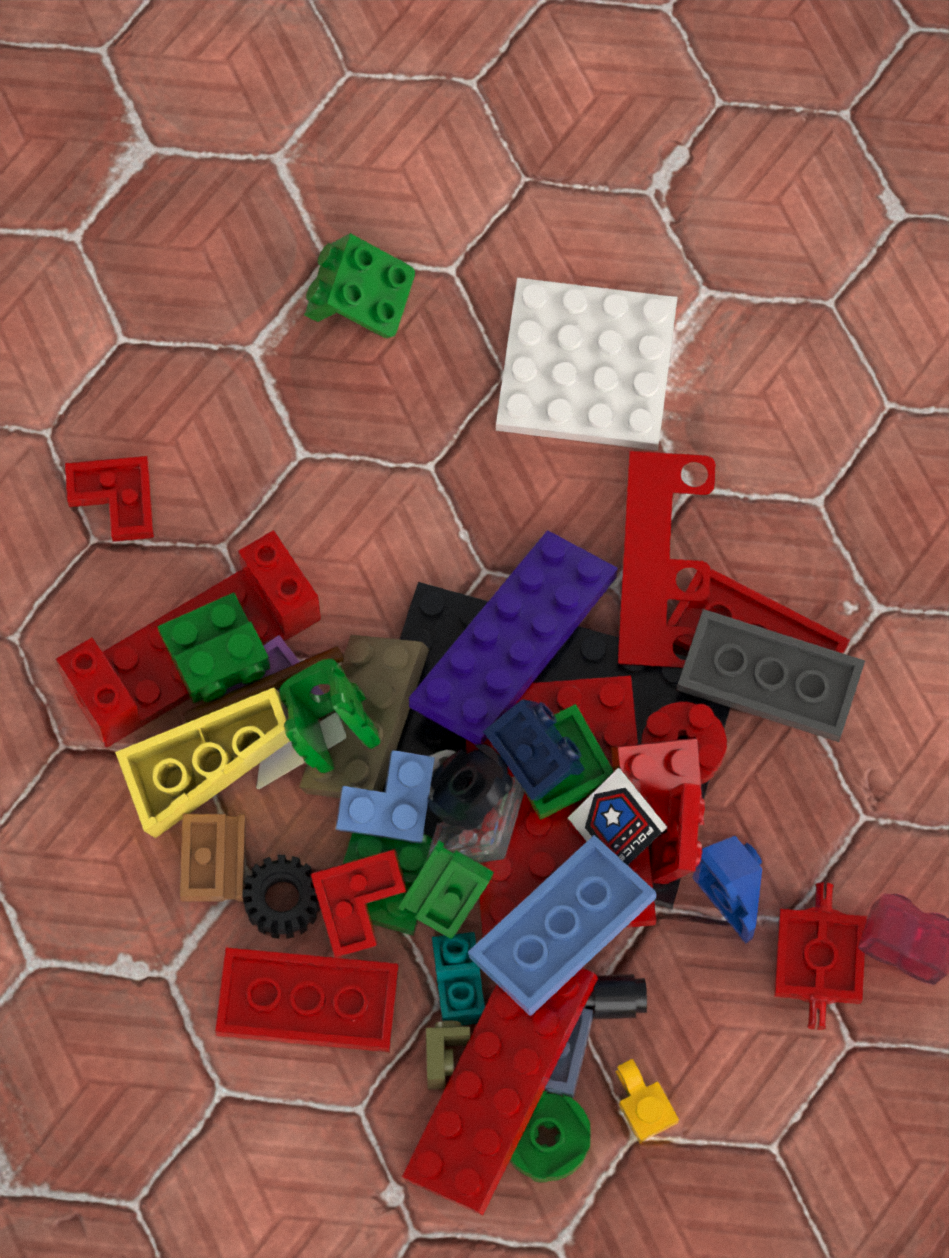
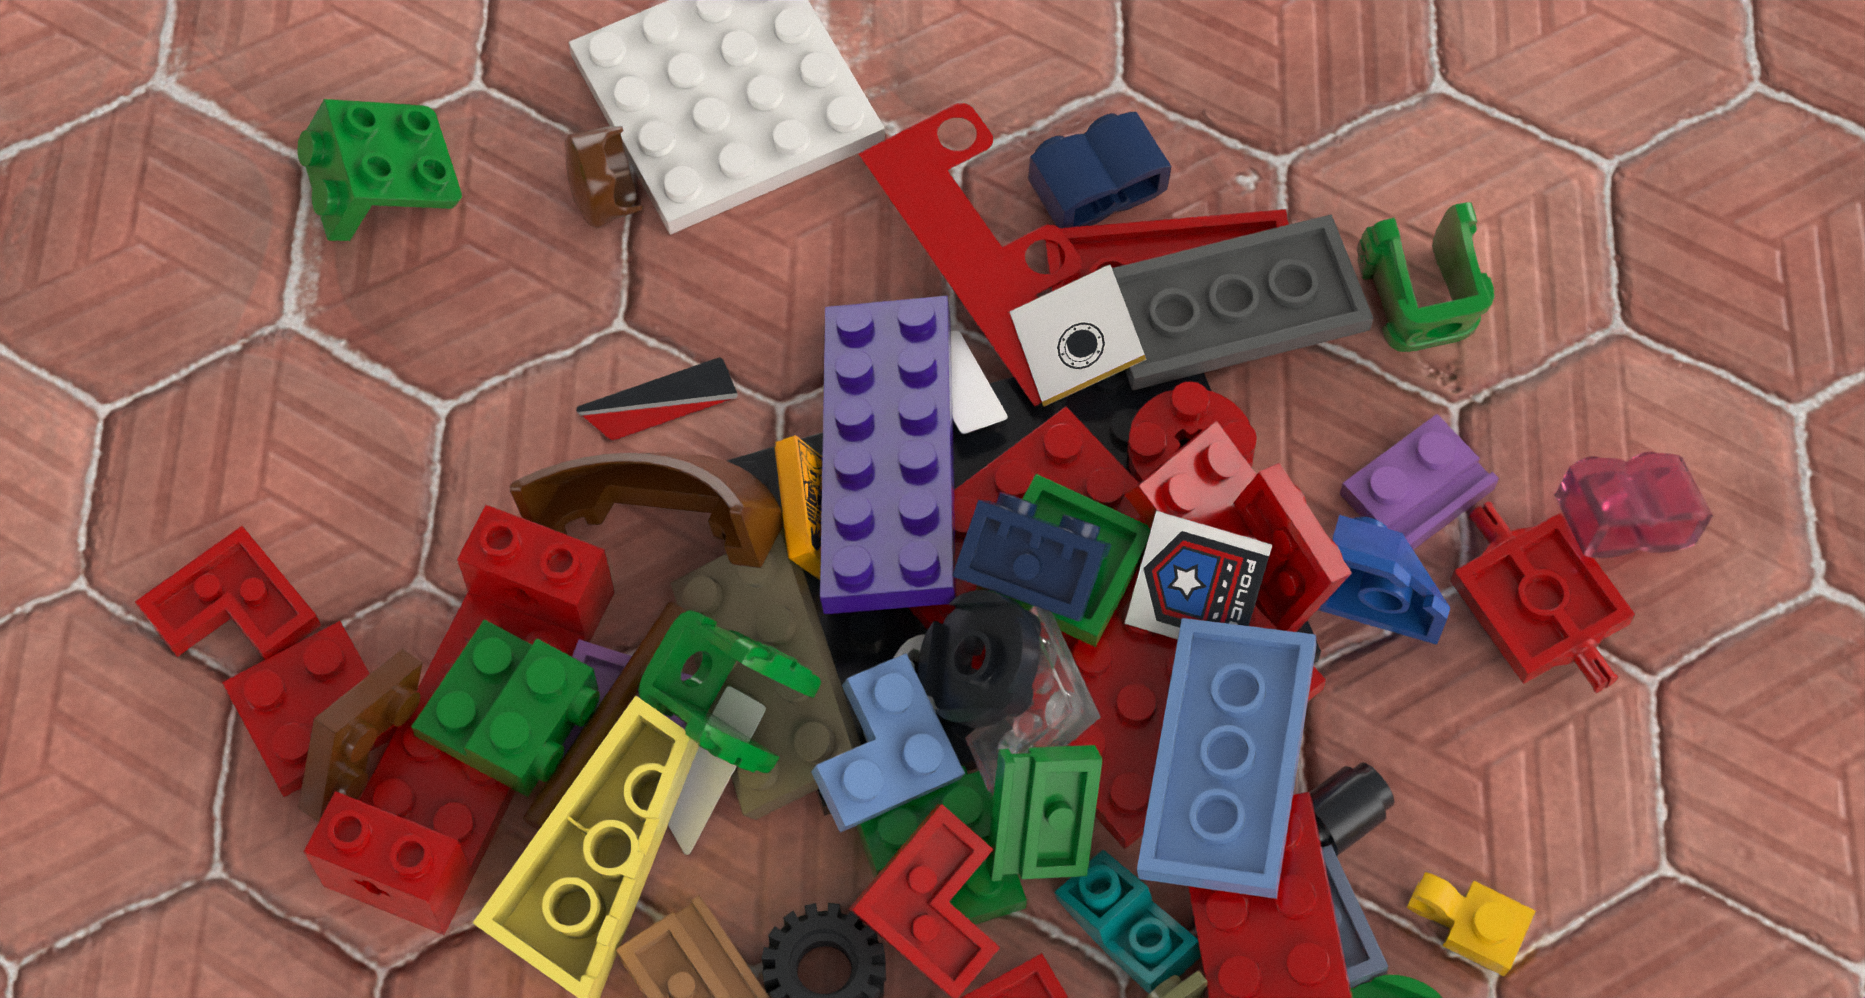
camera: 35 degrees left, 5 degrees down
none -> red plate [222,621,397,797]
none -> reddish brown plate [298,649,423,822]
none -> reddish brown windscreen [510,453,784,568]
none -> reddish brown hair [565,126,643,229]
none -> sticker [576,357,738,441]
none -> light orange tile [774,435,823,580]
none -> white sticker [951,331,1008,434]
none -> white sticker [1010,265,1147,407]
none -> dark blue brick [1028,112,1172,228]
none -> medium lavender plate [1340,414,1499,550]
none -> green piece [1357,202,1495,352]

